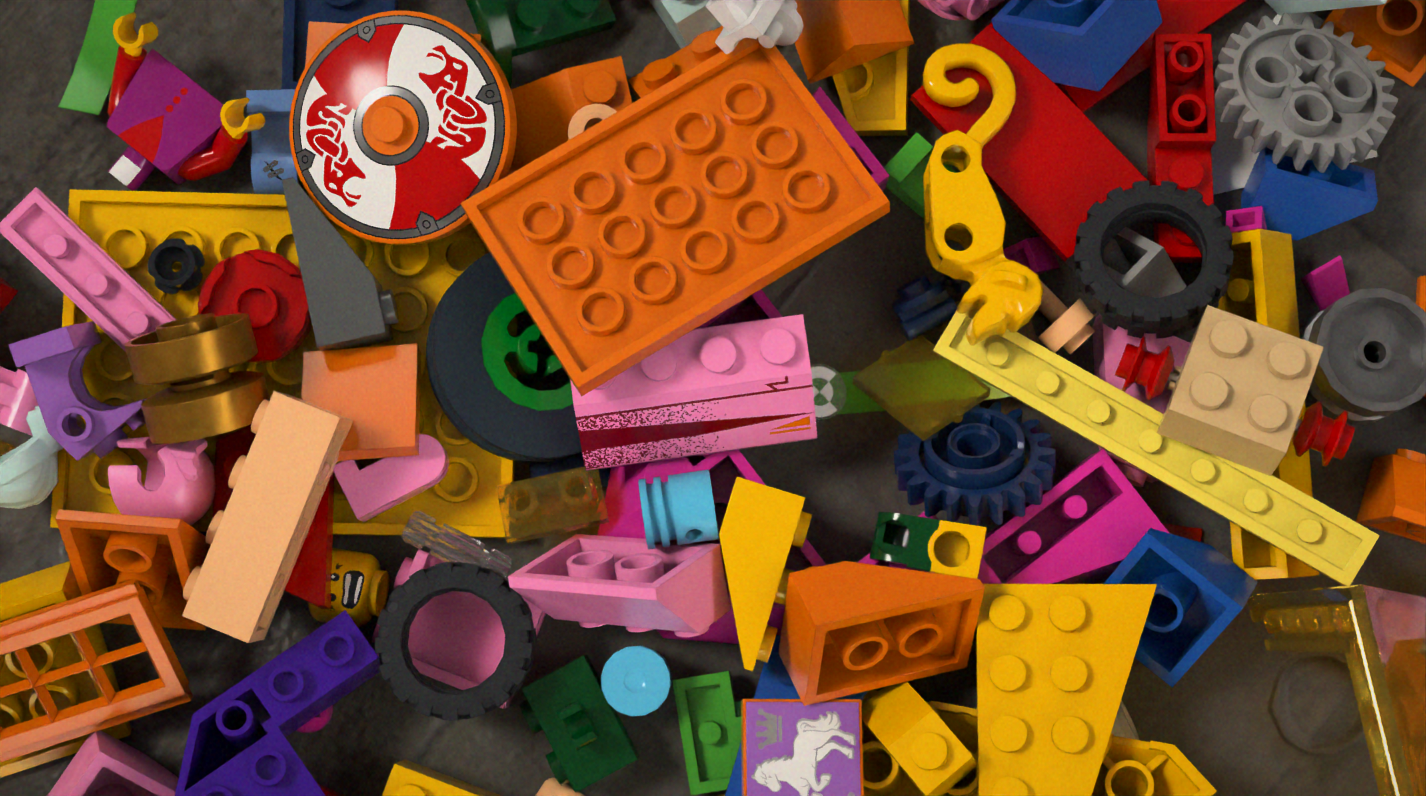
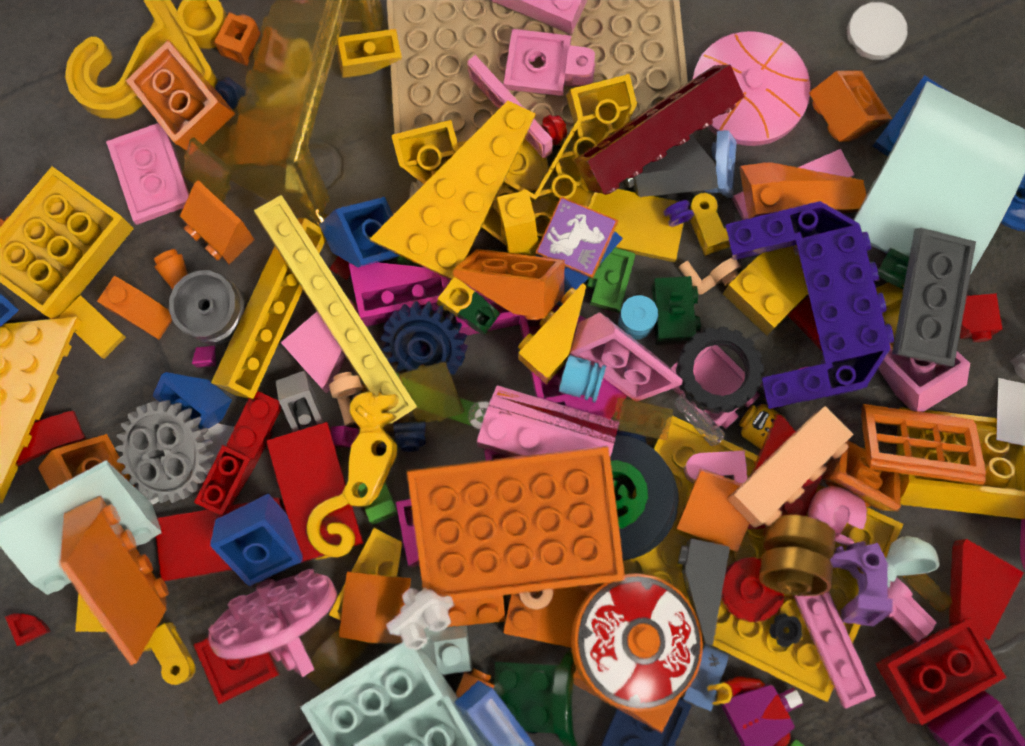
camera: 155 degrees left, 5 degrees down
black tyre [1074,180,1234,339] -> none
tan brick [1115,305,1355,476] -> none
dark pink piece [1225,206,1267,233] -> none

